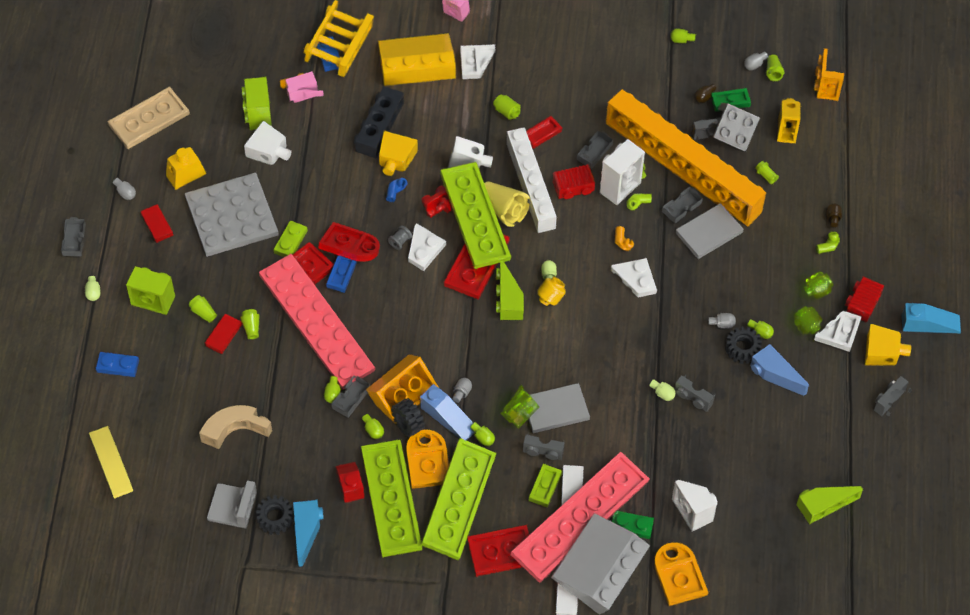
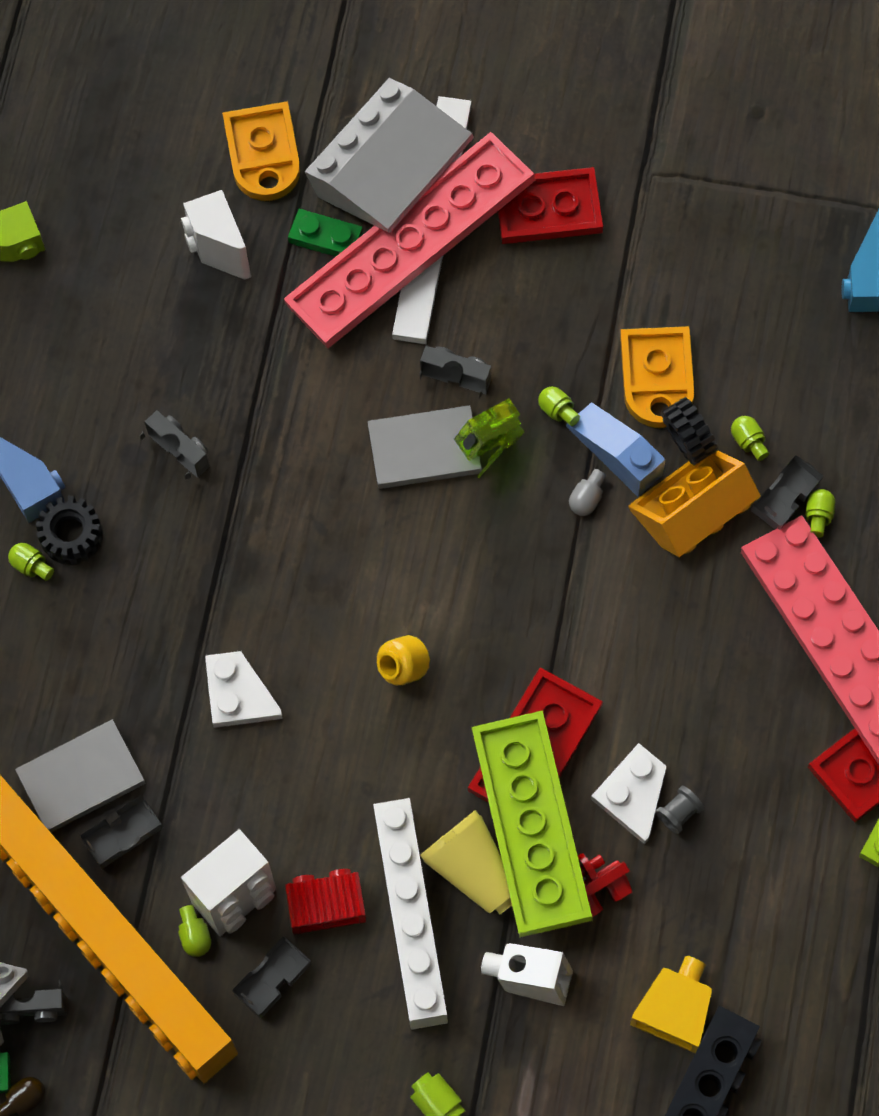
camera: 170 degrees left, 10 degrees up
red tile [318,222,380,262] -> none
blue plate [327,255,357,293] -> none
red slope [336,462,364,503] -> none
lime plate [361,440,422,557] -> none
blue arm [386,177,407,202] -> none
lime plate [421,438,496,560] -> none
lime slope [496,261,524,320] -> none
red tile [526,116,562,149] -> none
lime plate [529,464,562,508] -> none
yellowish green cylinder [541,260,557,279] -> none
light orange arm [615,226,634,251] -> none
lime arm [627,194,652,210] -> none
yellowish green cylinder [649,379,676,401] -> none
light grey cylinder [709,313,736,328] -> none

